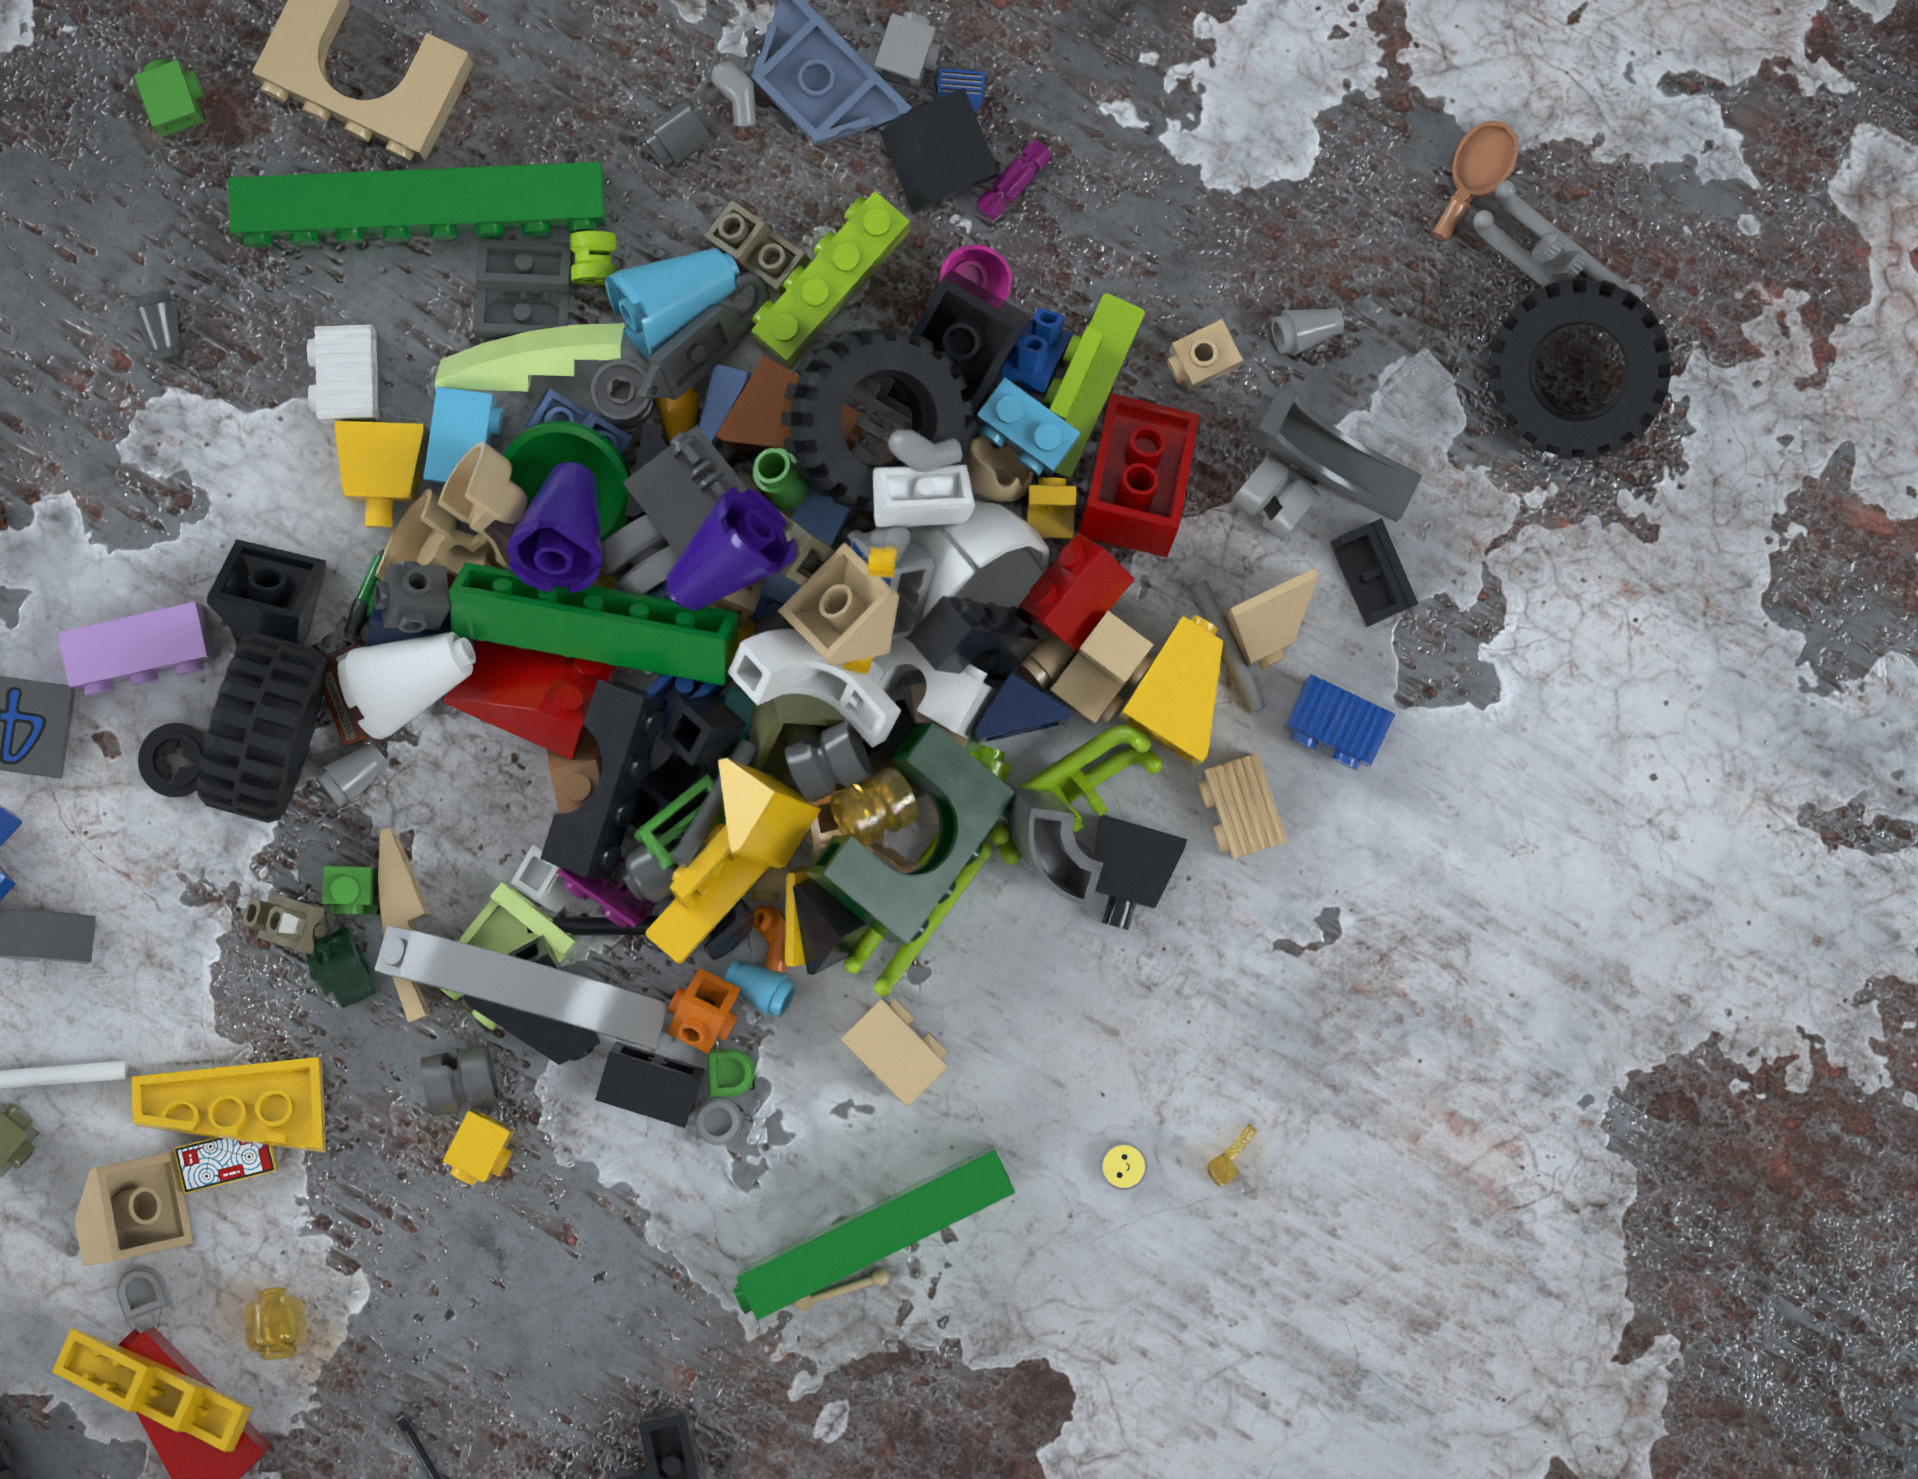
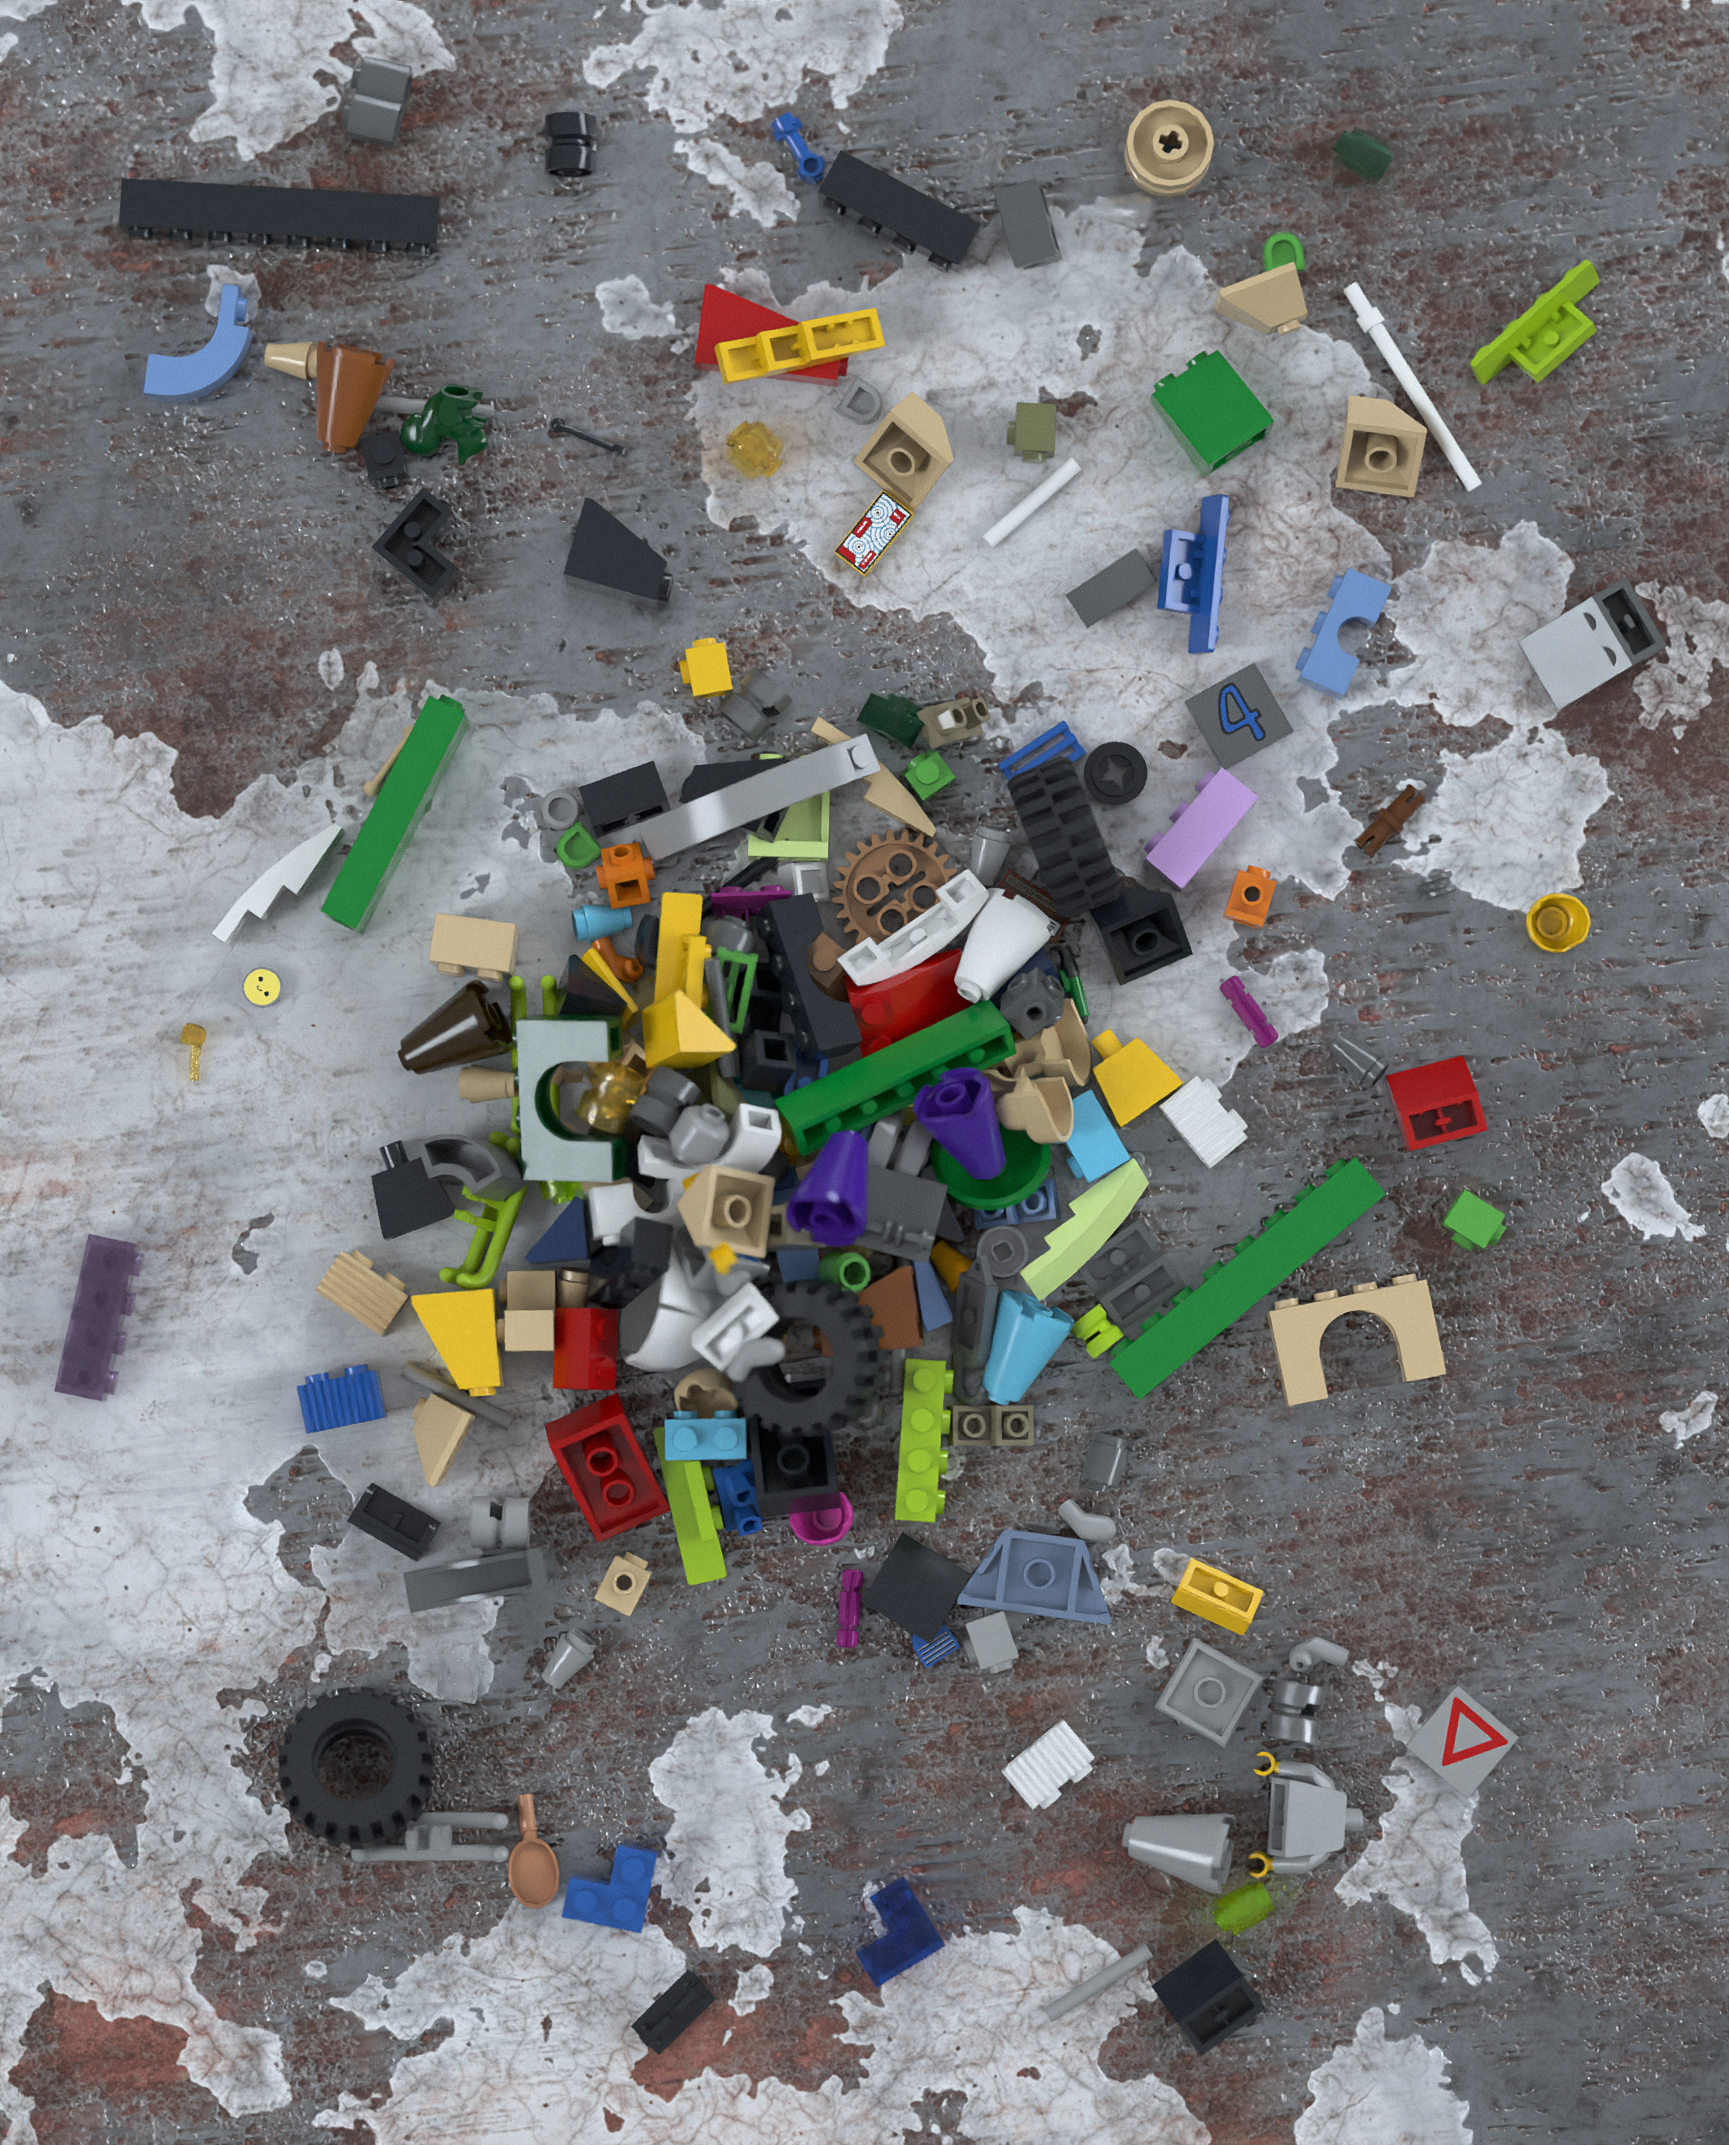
camera: 145 degrees right, 0 degrees up
yellow wing [131,1057,326,1153] -> none
yellow bracket [1027,478,1076,539] -> none
none -> clear purple brick [54,1234,145,1401]
none -> white slope [212,824,345,945]
none -> dark brown cone [398,980,513,1075]
none -> tan cone [458,1064,519,1104]
none -> blue brick [561,1842,659,1934]
none -> black slope [563,497,674,611]
none -> light grey head [670,1104,730,1166]
none -> medium nougat gear [832,829,957,945]
none -> white slope [837,869,989,986]
none -> blue tile [998,720,1086,781]
none -> magenta axle [1220,976,1279,1048]
none -> orange brick [1222,865,1277,930]
none -> red slope [1385,1055,1488,1153]

